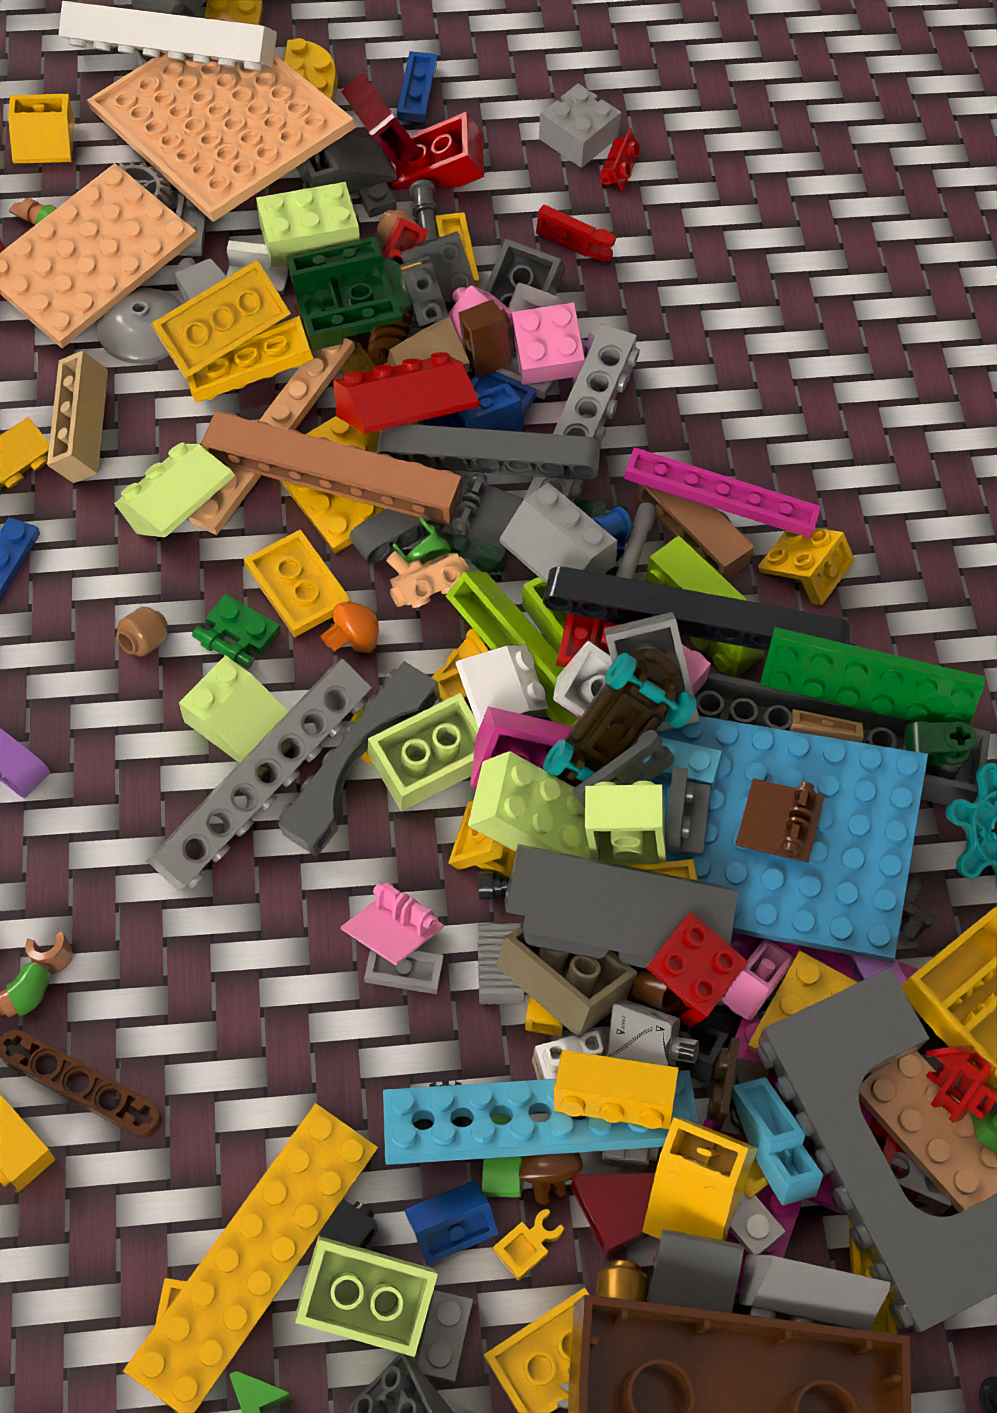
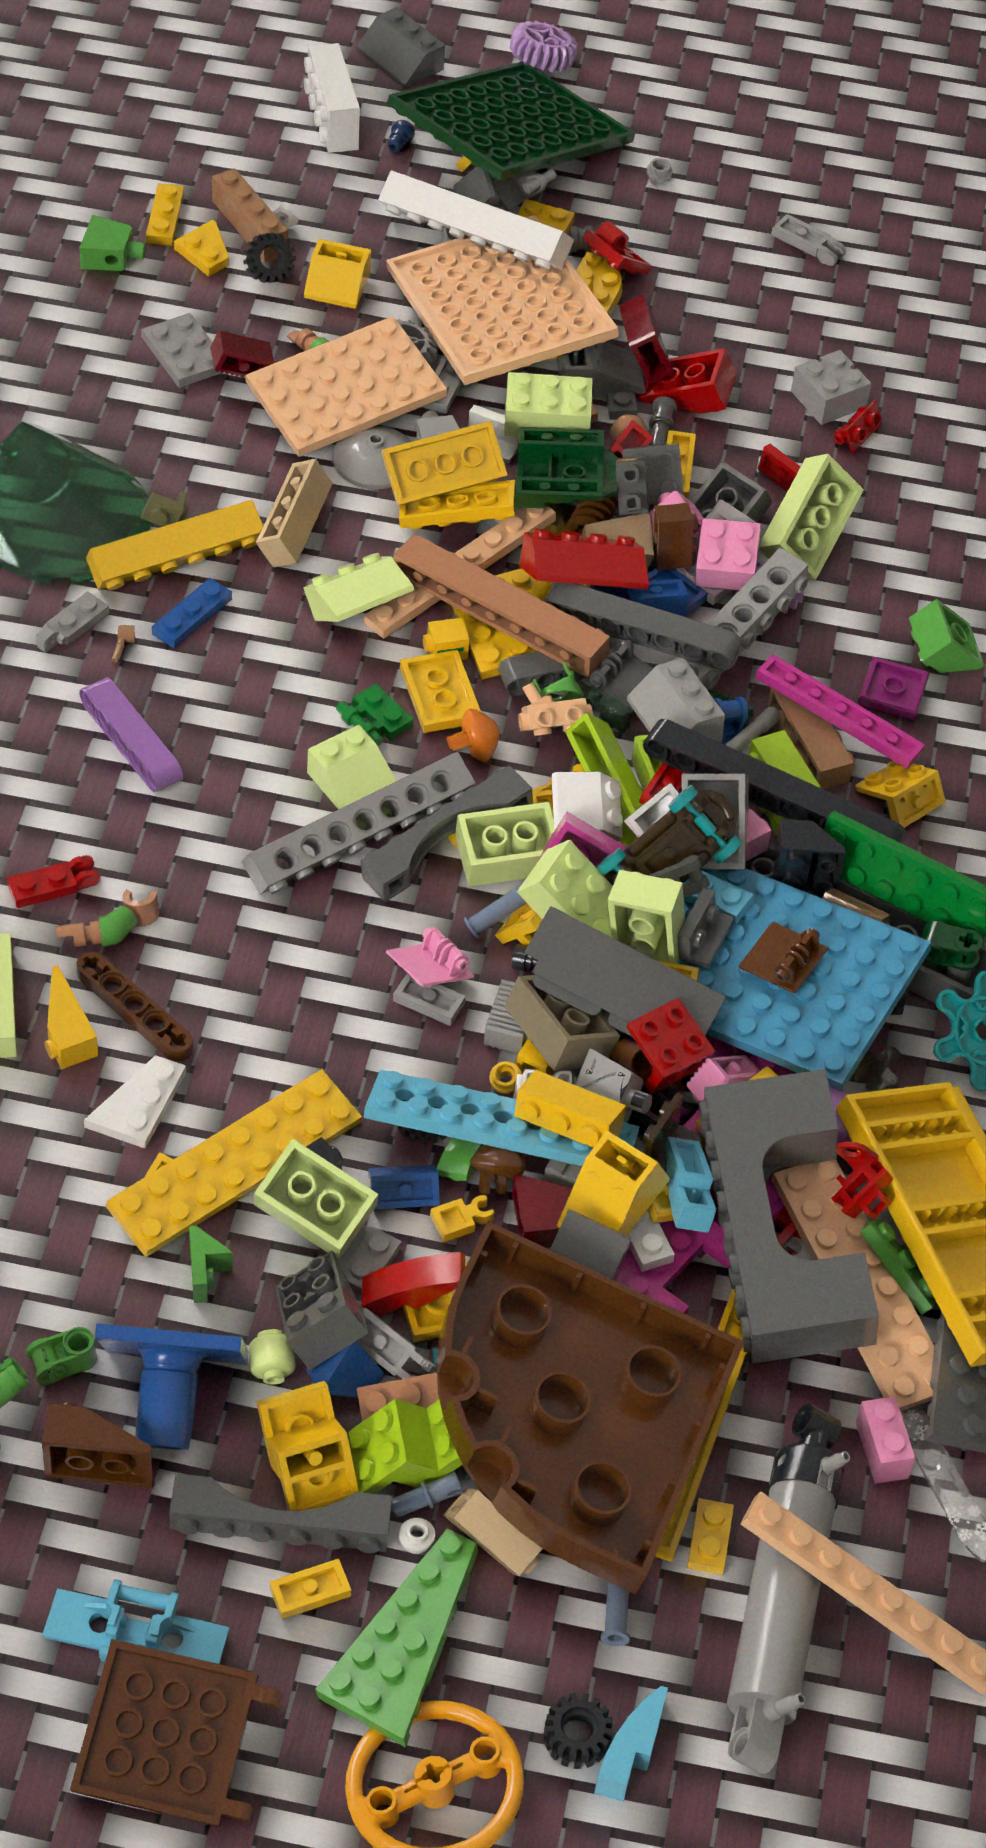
camera: 15 degrees right, 10 degrees down
medium nougat head [116,606,168,657] -> none
blue plate [397,51,437,123] -> none
light grey slope [738,1254,890,1331] -> none
none -> white wing [84,1055,186,1149]
none -> red slope [361,1252,465,1317]
none -> yellow brick [423,617,469,660]
none -> sand blue pin [464,883,526,939]
none -> yellow plate [489,1061,522,1094]
none -> dark grey wheel [569,226,593,253]
none -> red plate [583,222,652,275]
none -> yellowish green slope [759,454,864,580]
none -> black slope [773,819,845,893]
none -> magenta plate [857,657,930,721]
none -> bright green slope [909,599,985,673]

